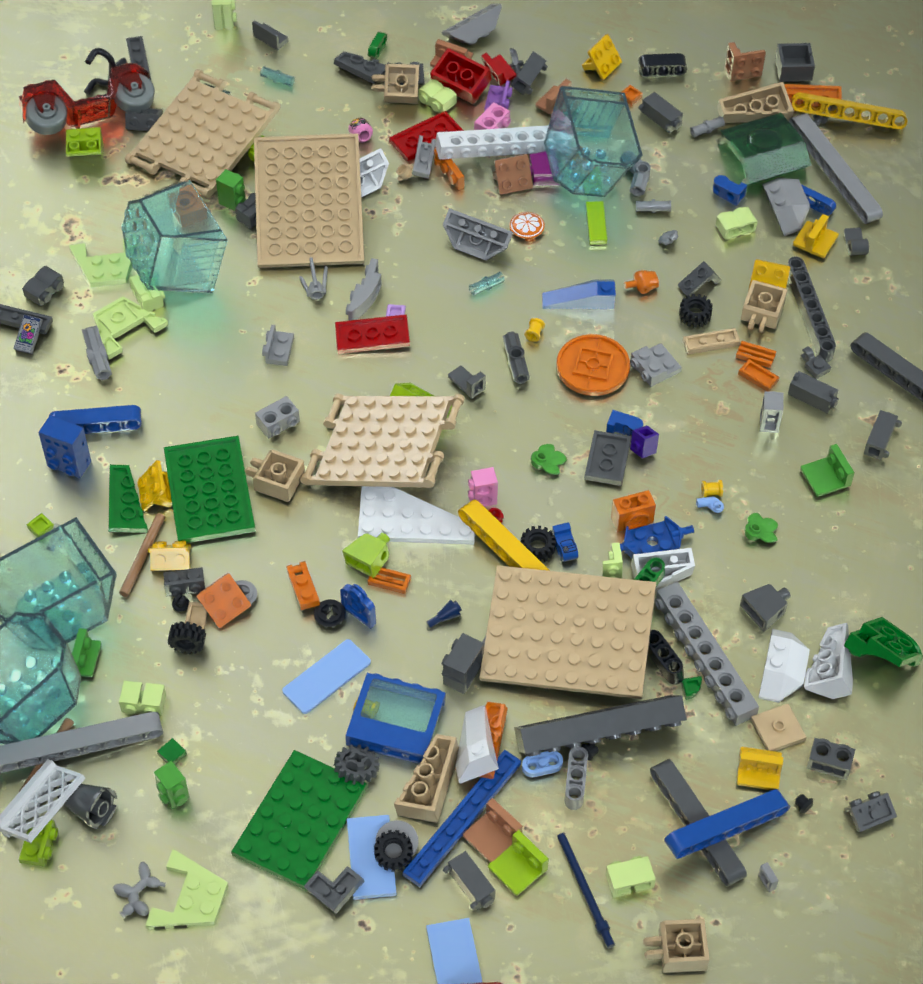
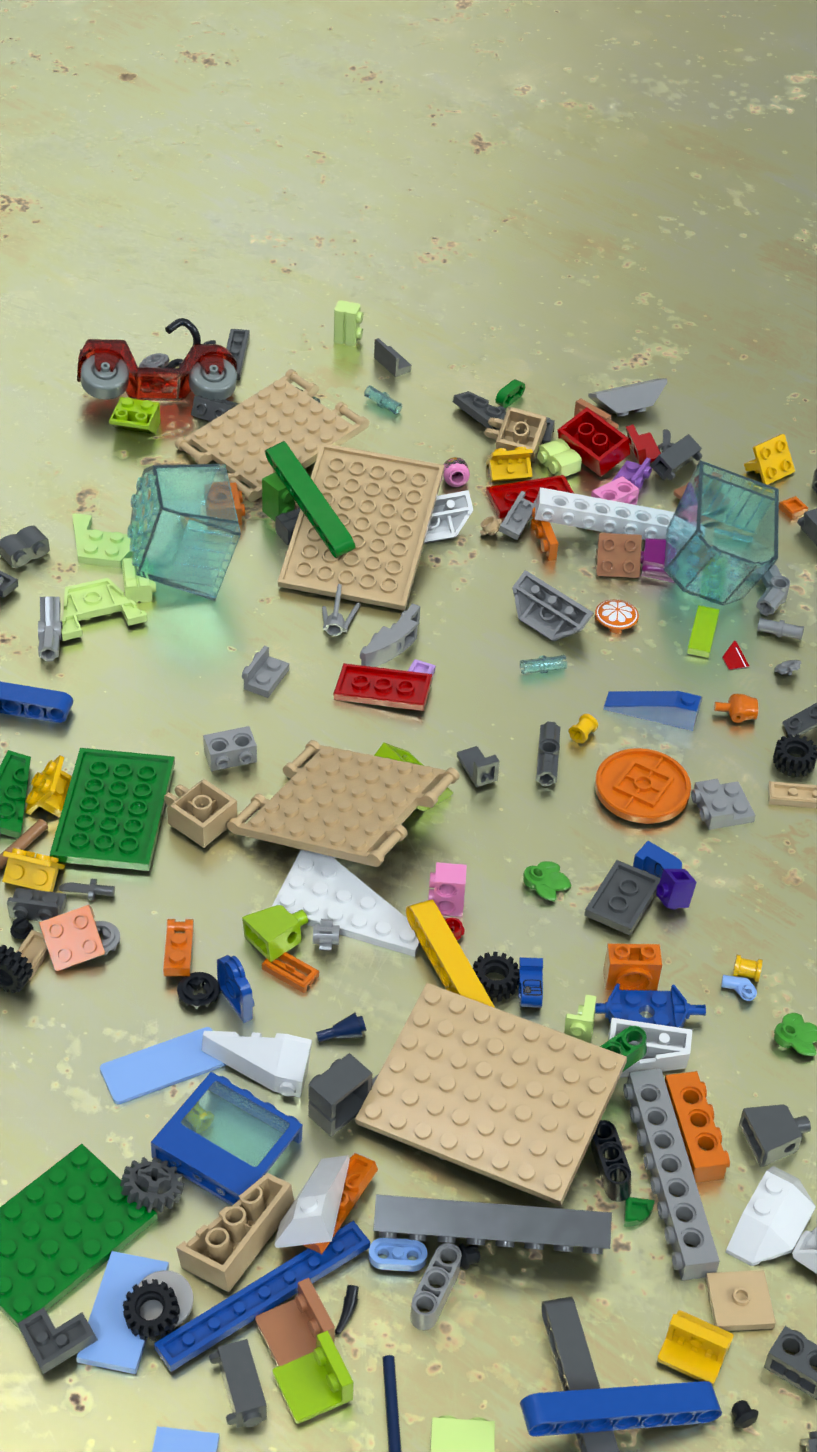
camera: 15 degrees right, 10 degrees down
none -> dark grey piece [59,879,115,901]
none -> light grey gear [139,353,170,374]
none -> white wedge [202,1031,312,1098]
none -> green beam [265,441,356,558]
none -> light grey gear [313,919,340,951]
none -> black helmet [335,1285,359,1335]
none -> yellow bracket [486,447,533,482]
none -> orange brick [665,1071,730,1183]
none -> red sticker [722,641,749,670]

